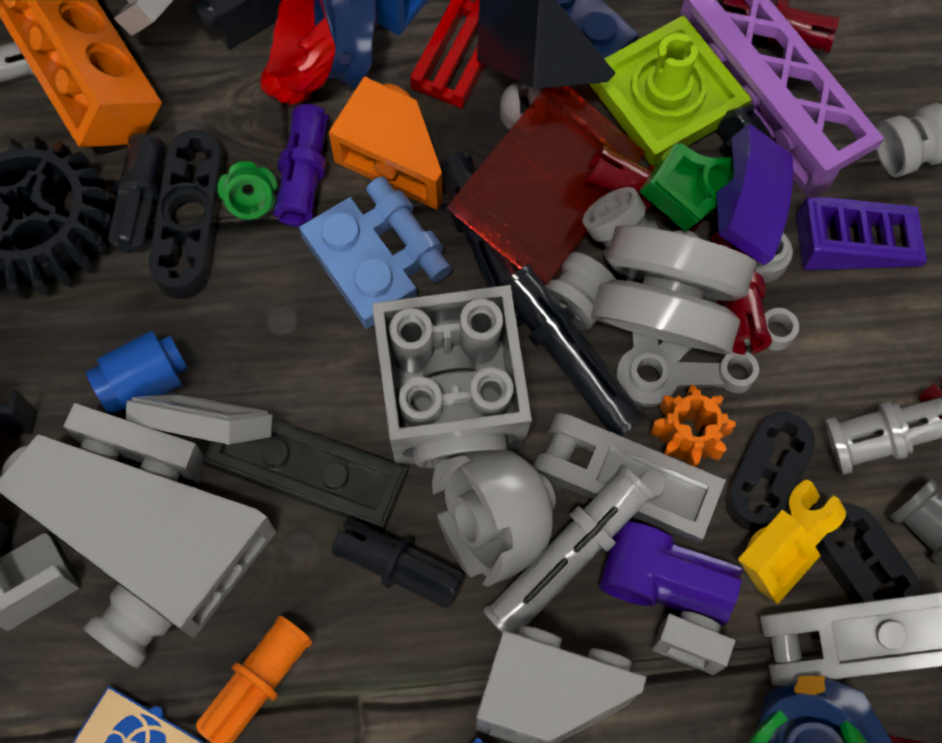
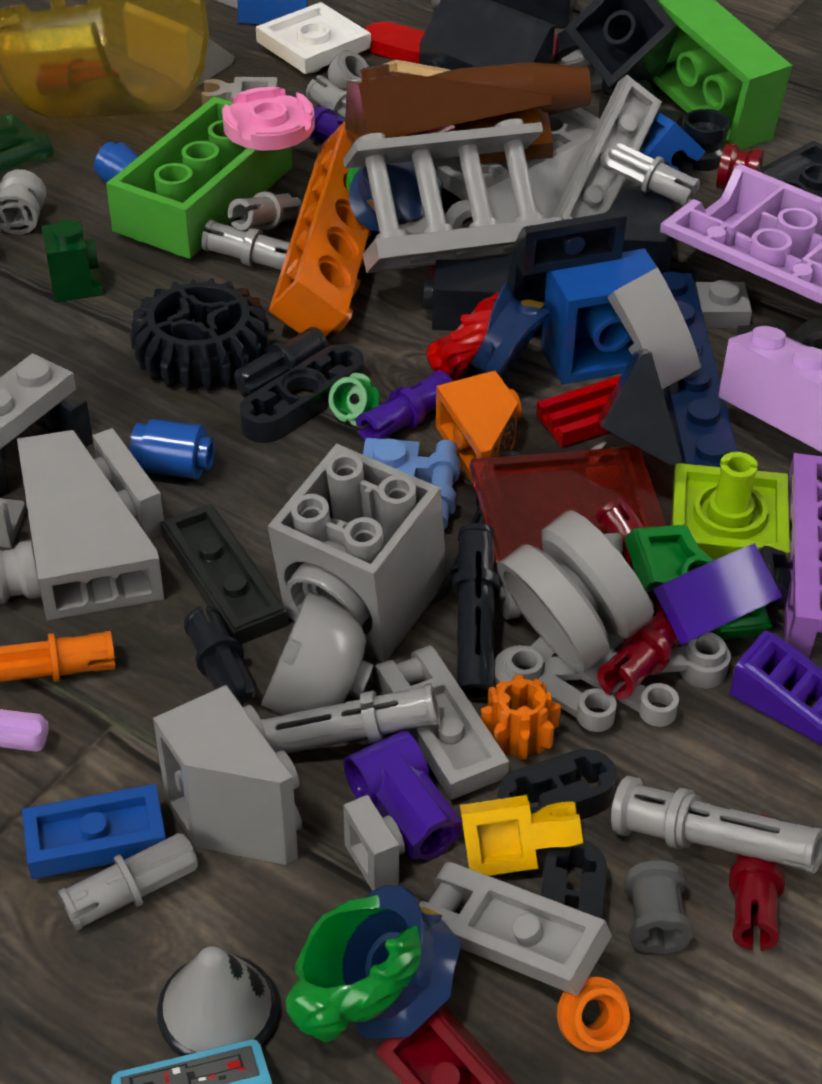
camera: 40 degrees right, 25 degrees down
light grey tile [126,393,273,445] -> none

